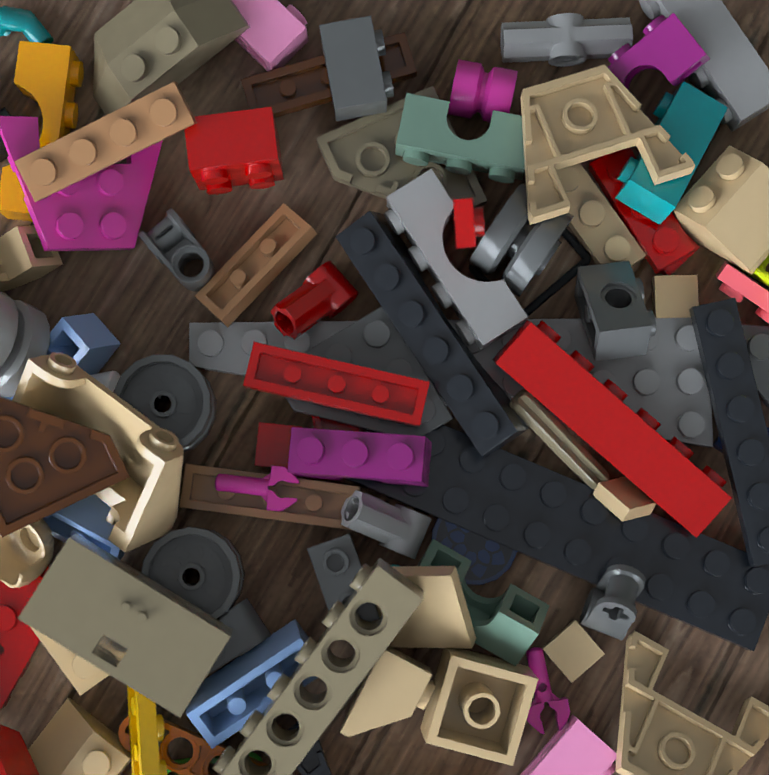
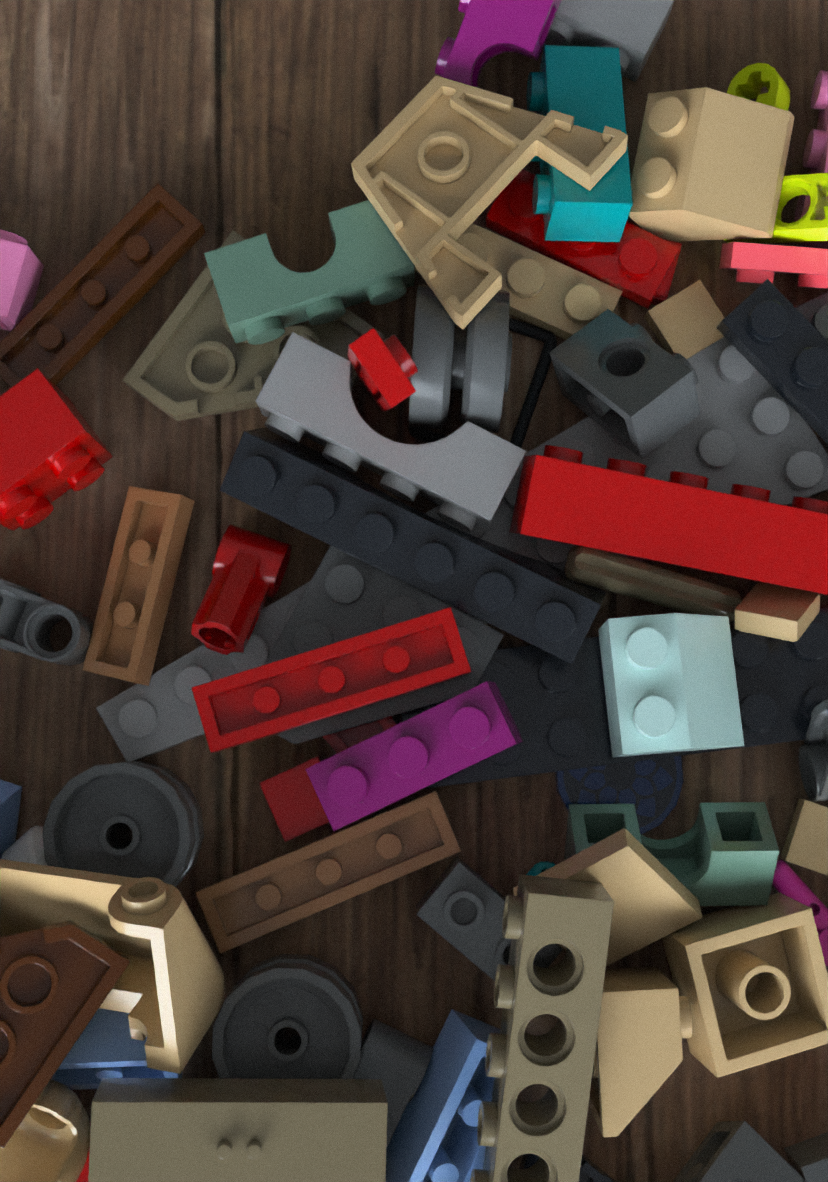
camera: 30 degrees left, 0 degrees up
dark pink bar [215,466,300,512] -> none
dark grey brick [319,16,394,121] -> none
light grey piece [340,490,431,559] -> none
dark pink wheel [448,59,518,123] -> none
light grey piece [500,13,633,67] -> none
none -> light aqua slope [598,613,744,758]

